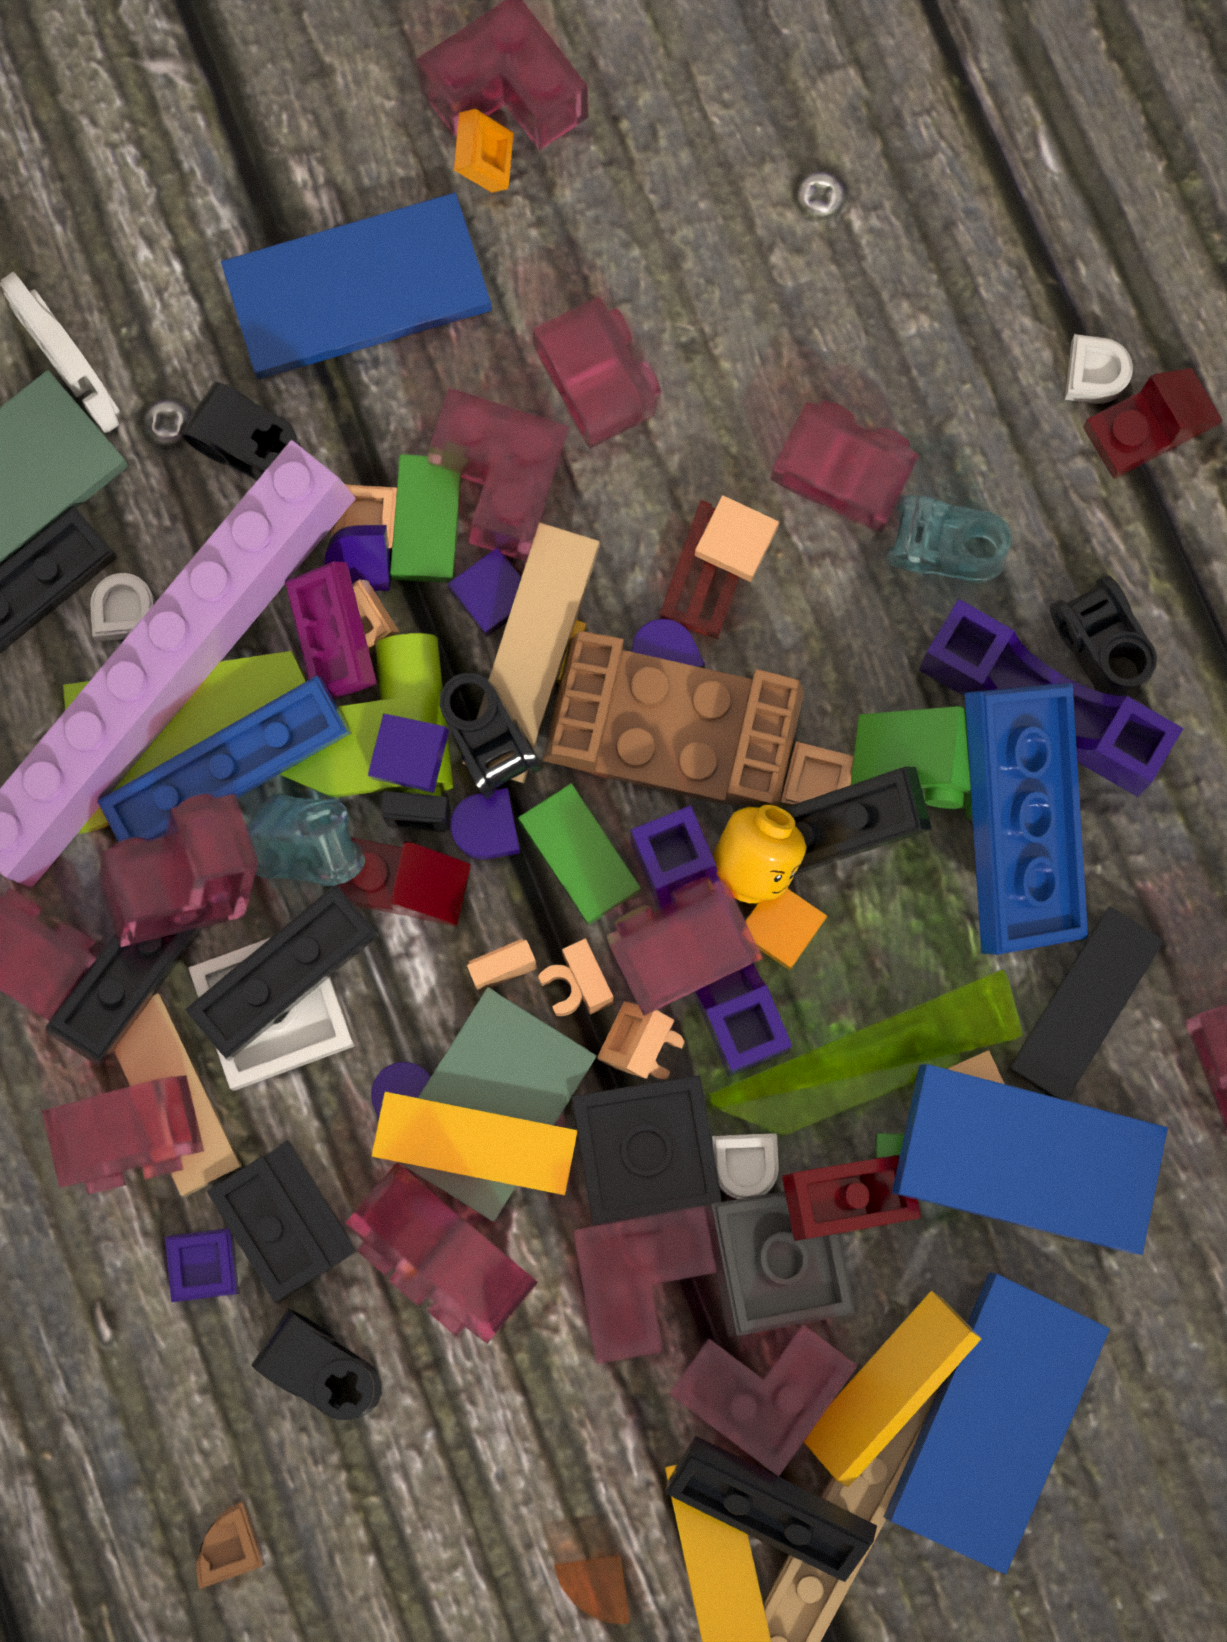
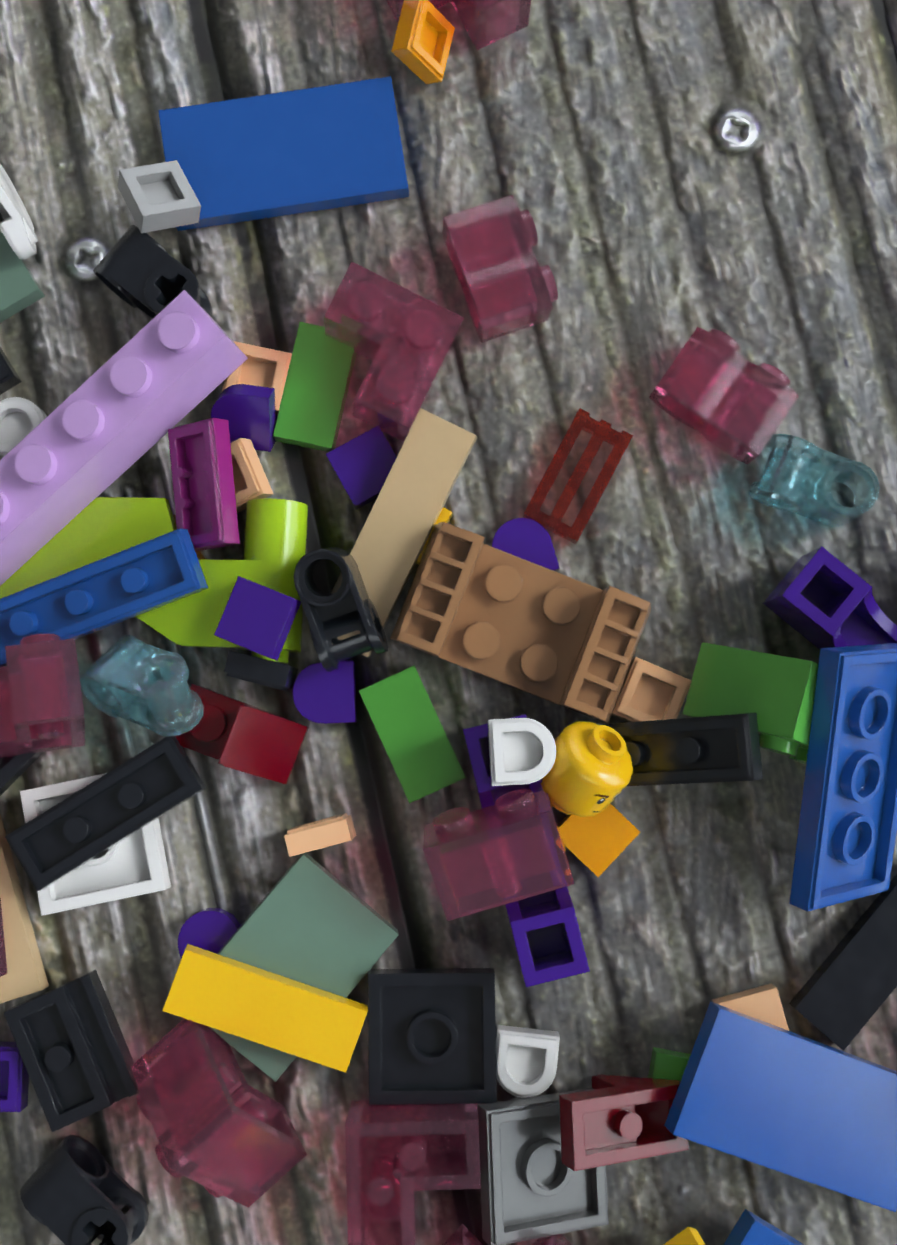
camera: 10 degrees right, 5 degrees up
light nougat tile [538,938,613,1016] -> none
light nougat tile [596,1001,685,1079] -> none
light nougat tile [695,495,779,582] -> none
clear neon green wedge [707,969,1023,1137] -> none
none -> light grey plate [118,160,201,234]
none -> white tile [488,718,556,786]

